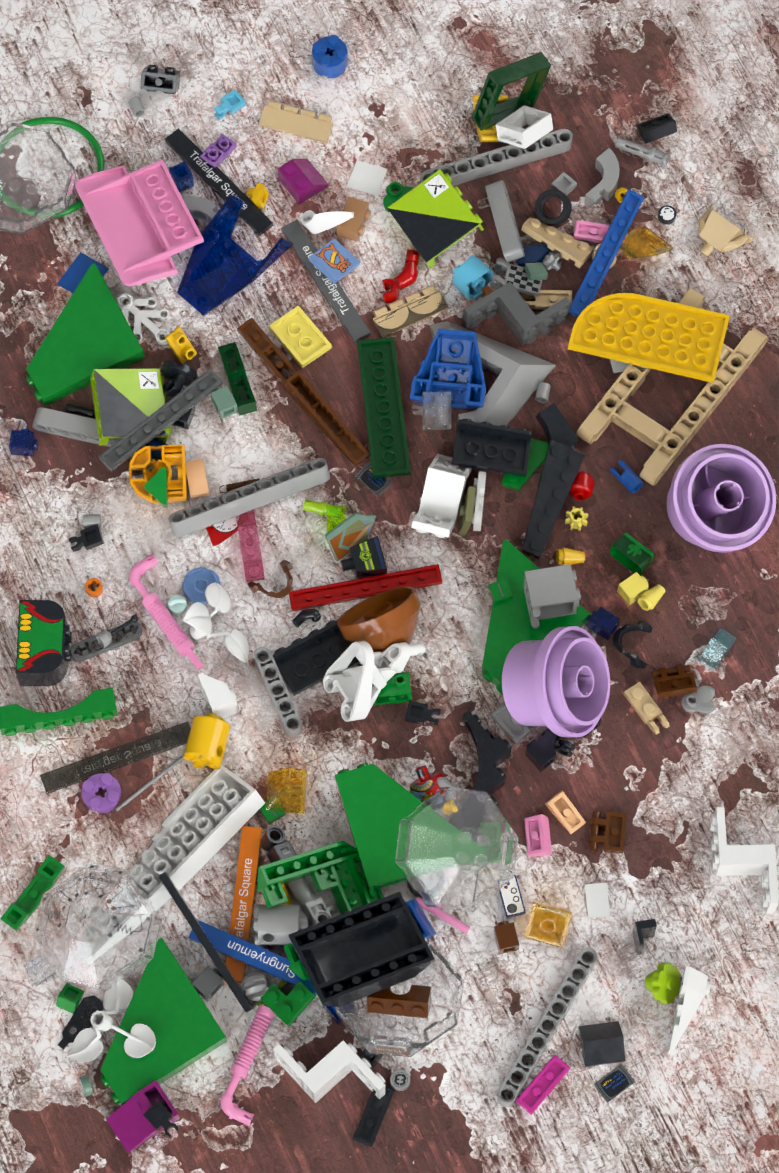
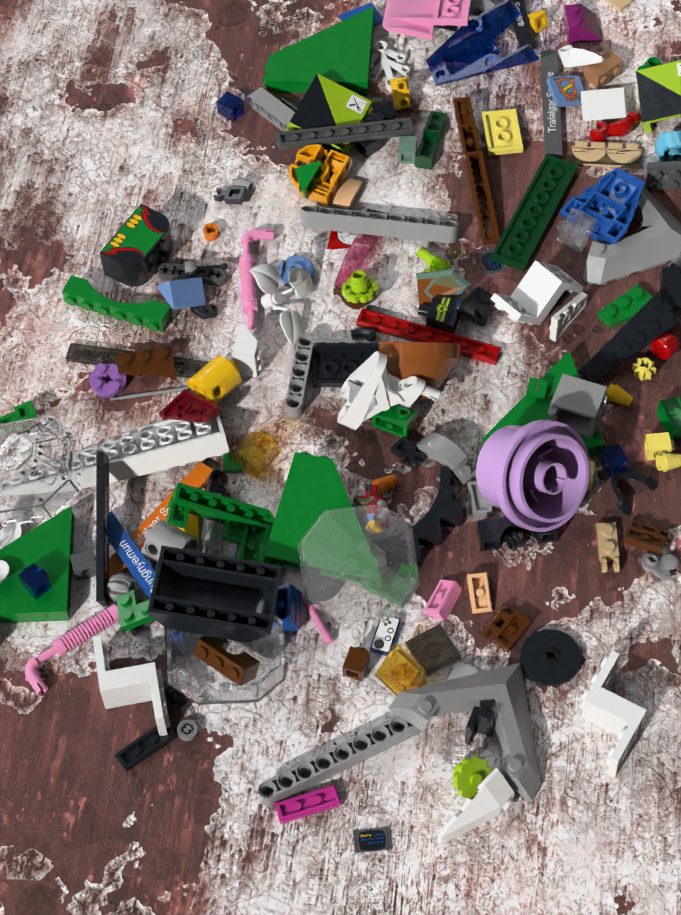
camera: 35 degrees right, 10 degrees down
white sticker [347,160,387,196] -> none
black bracket [451,419,533,477] -> none
olive plate [458,486,476,536] -> none
black slope [578,1021,625,1067] -> none
none -> clear blue brick [18,563,52,599]
none -> reddish brown wing [115,346,177,380]
none -> medium blue slope [157,277,206,309]
none -> dark red wing [159,389,222,423]
none -> black arm [190,305,218,319]
none -> lime plant [341,270,379,303]
none -> orange cone [370,474,398,497]
none -> light grey wedge [388,663,541,802]
none -> clear smoke tile [405,624,461,677]
none -> light grey arch [416,433,476,485]
none -> black wing [455,286,492,327]
none -> black piece [520,629,582,686]
none -> white sticker [581,87,626,121]

